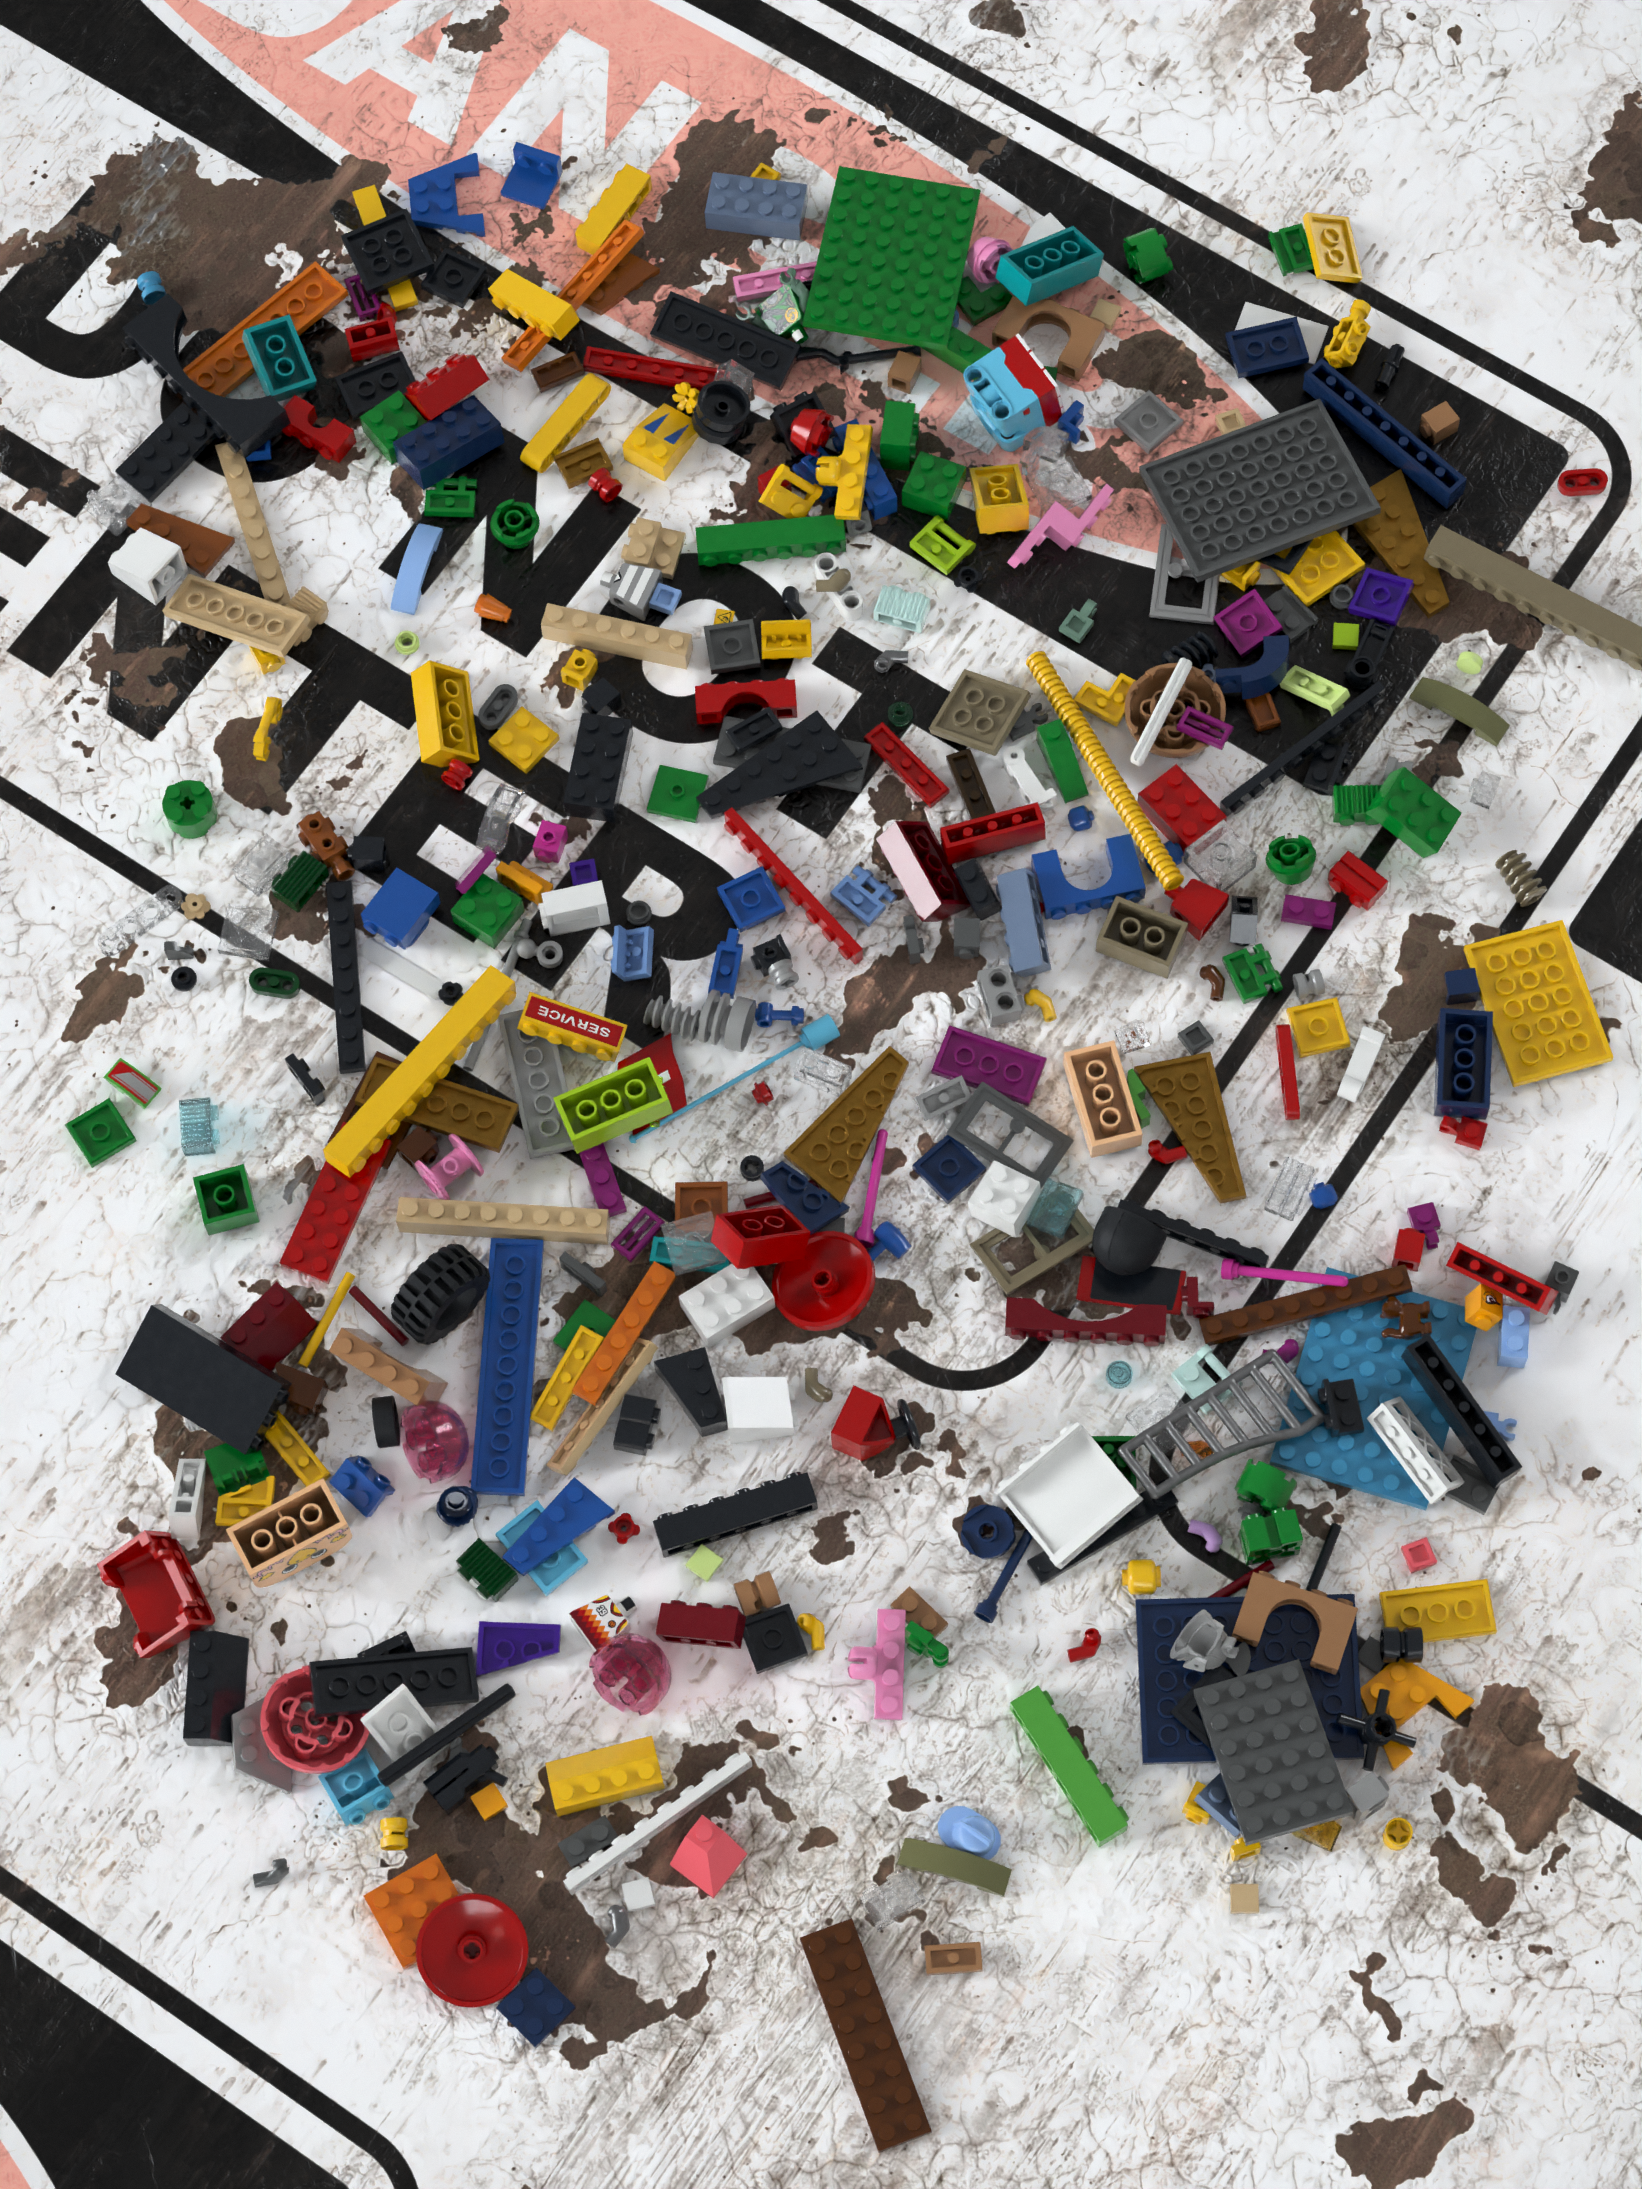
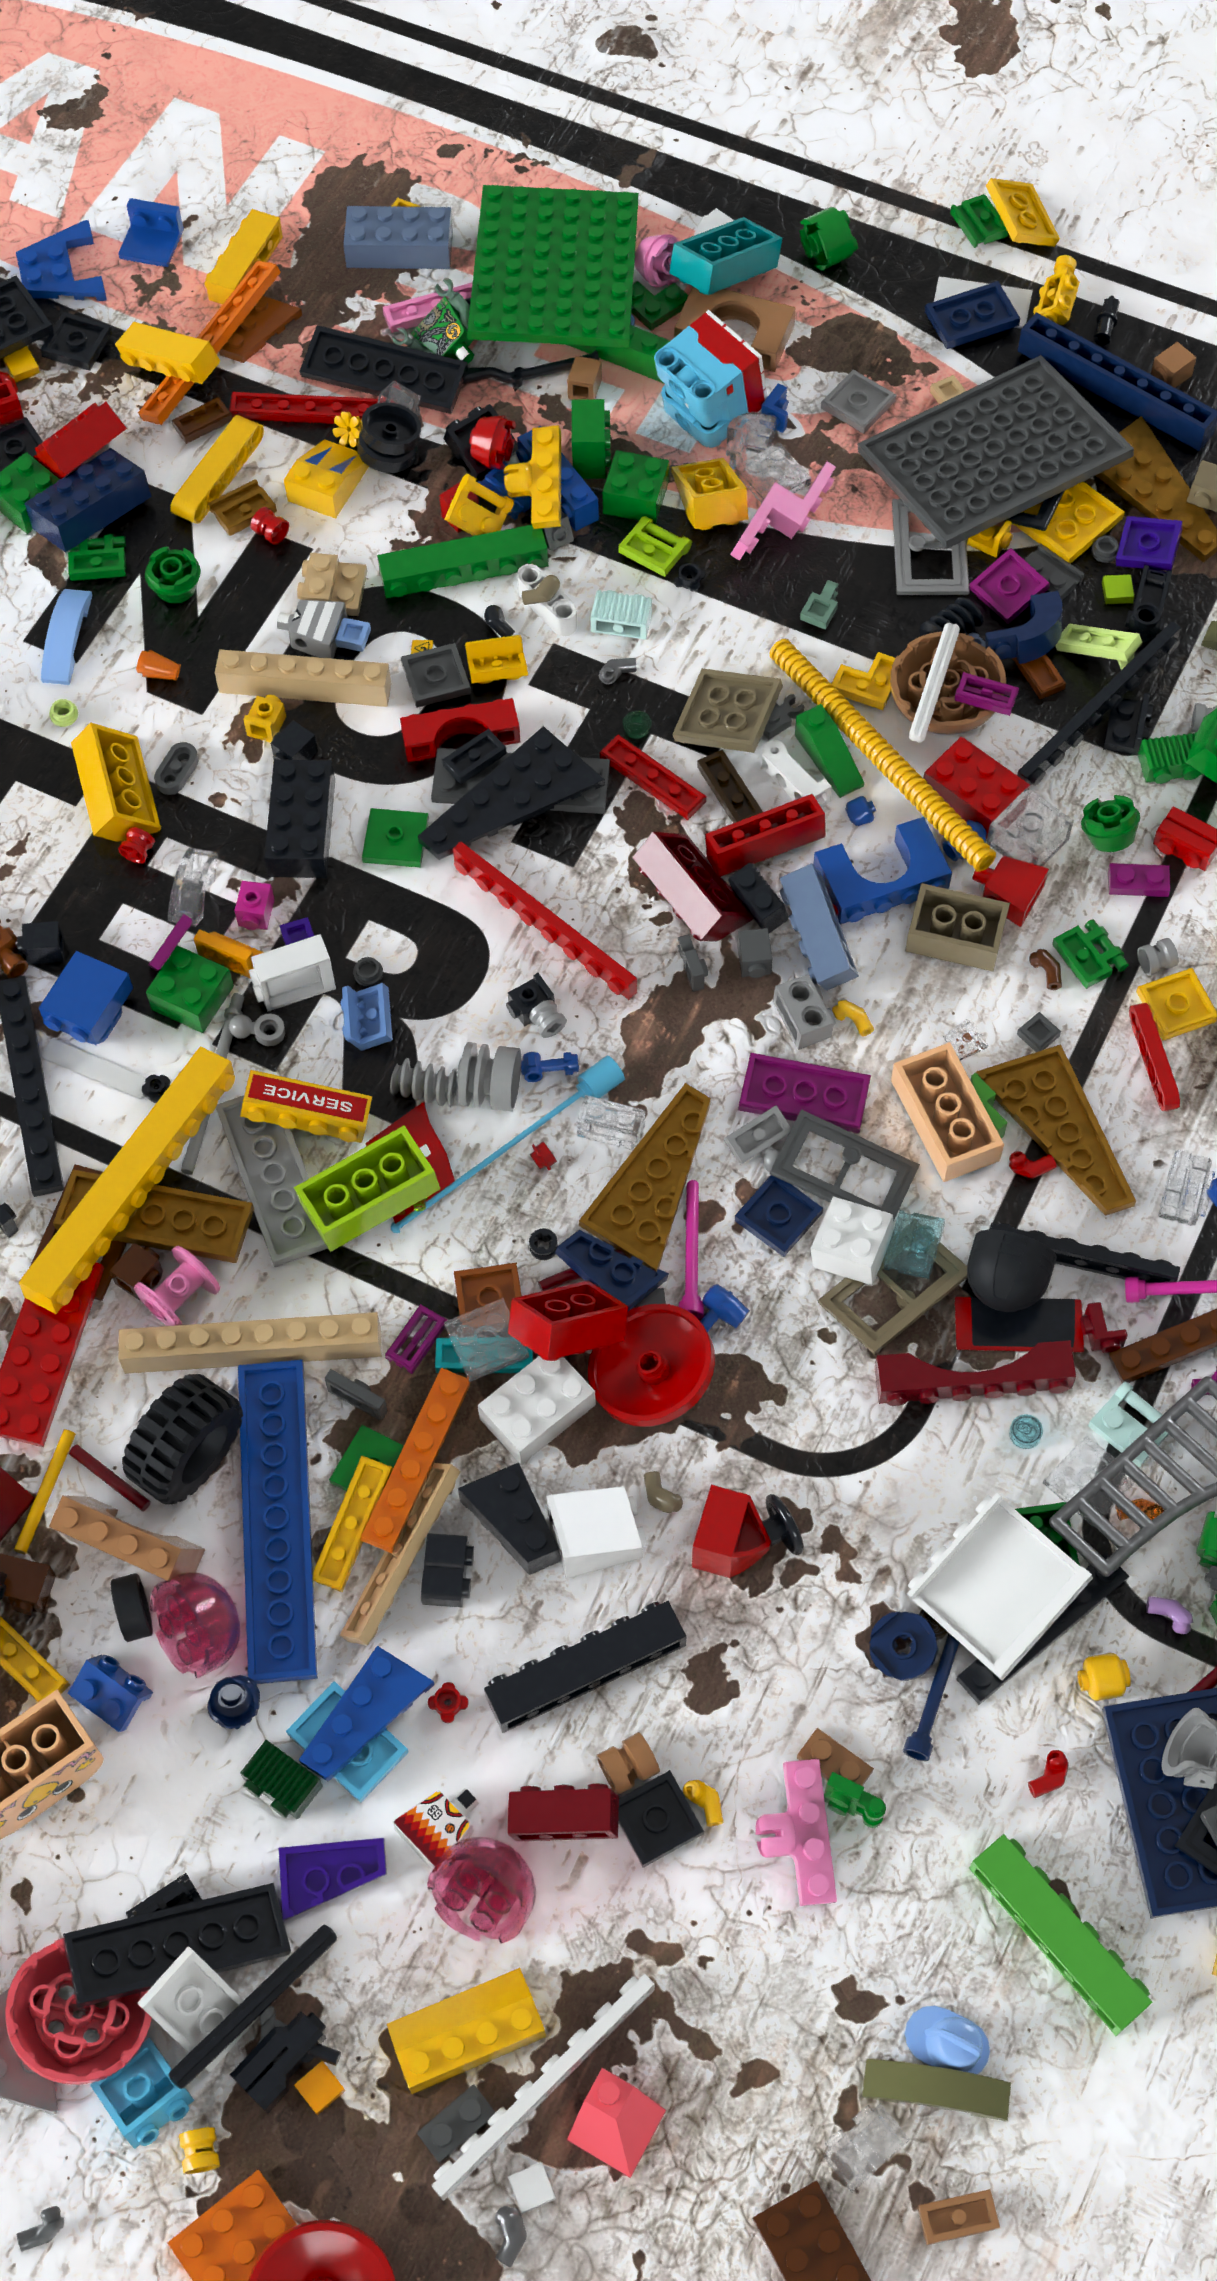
camera: 10 degrees left, 5 degrees down
yellow plate [488,706,560,774] -> none
magenta plate [579,1143,627,1217] -> none
yellowish green tile [685,1544,724,1583] -> none
blue hinge [708,928,743,999] -> none
blue plate [717,866,786,933] -> none
medium blue plate [830,865,897,927] -> none
tan tile [1090,298,1122,330] -> none
slope [1229,895,1258,946] -> none

